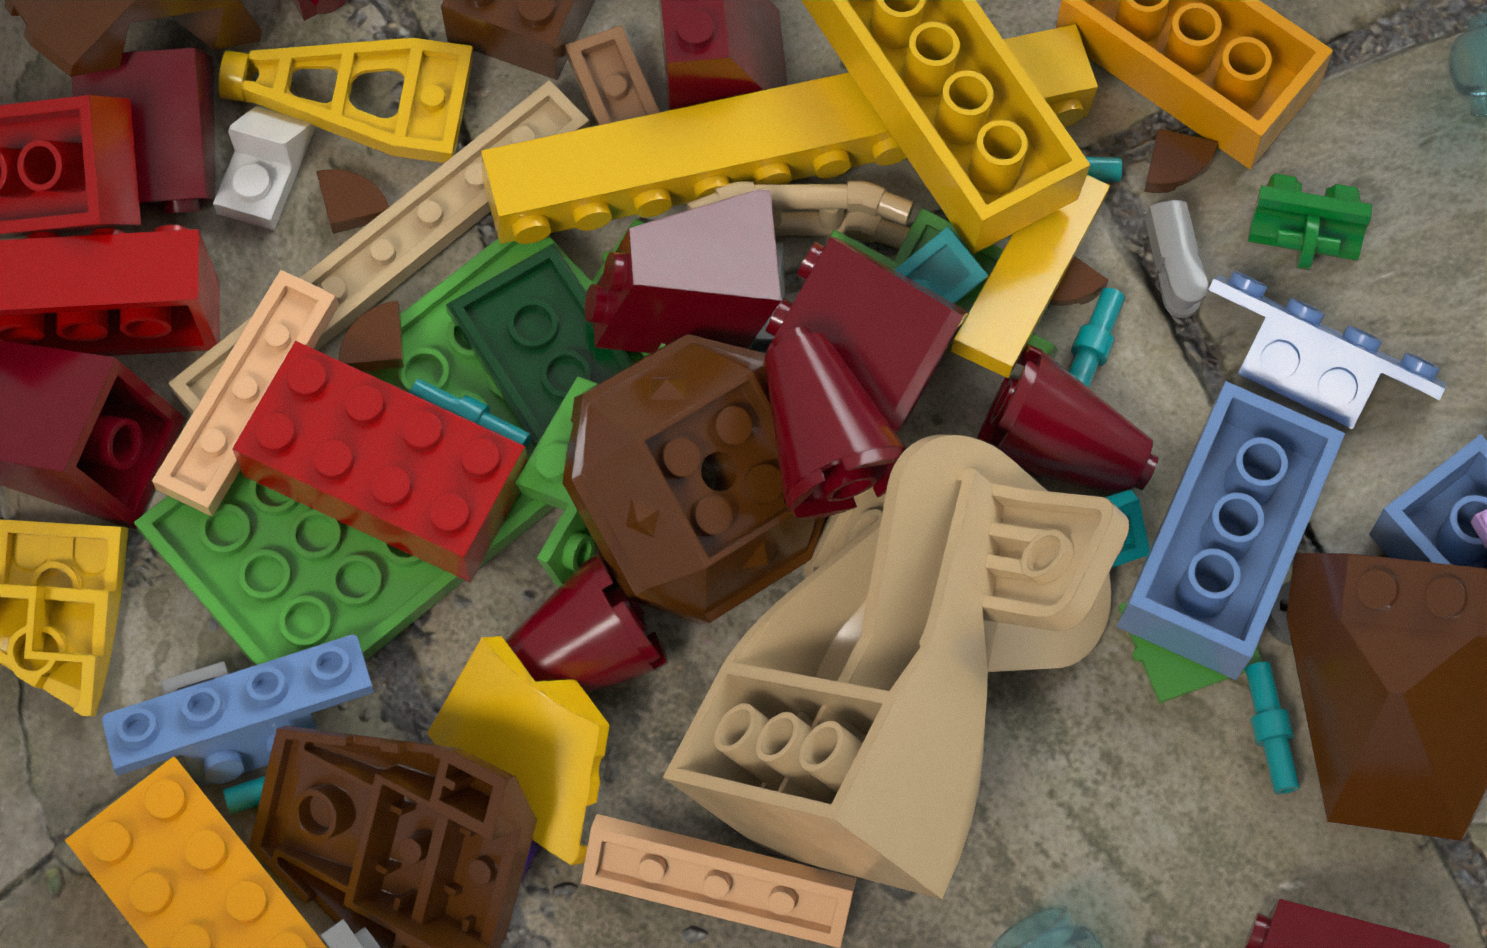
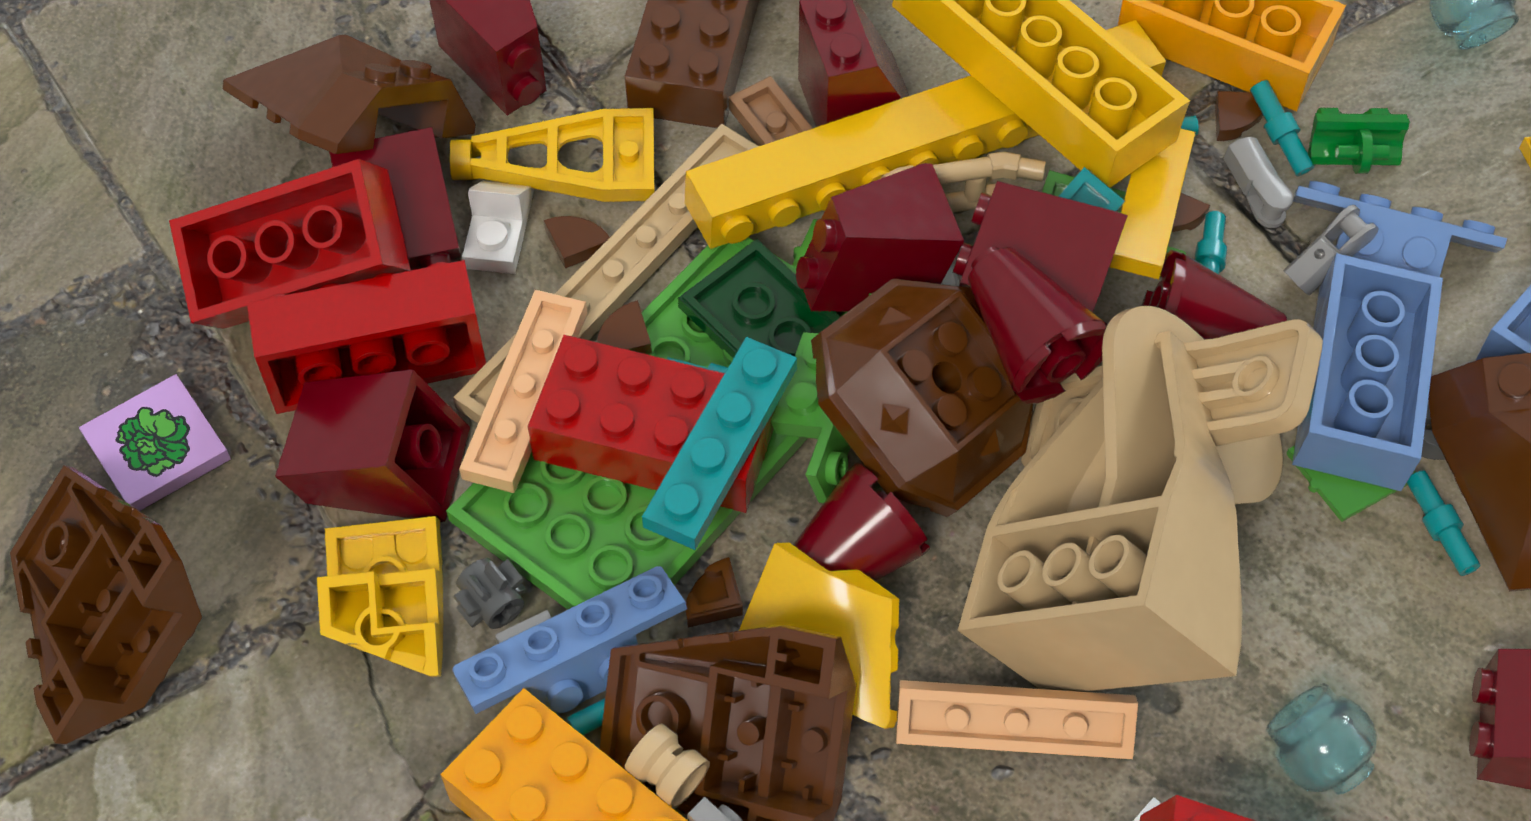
camera: 10 degrees left, 10 degrees down
none -> dark grey gear [453,558,527,629]
none -> tan wheel [625,723,710,809]
none -> teal plate [642,337,797,550]
none -> reddish brown tile [686,557,743,628]
none -> teal bar [1250,80,1315,177]
none -> light grey bar [1283,205,1379,296]

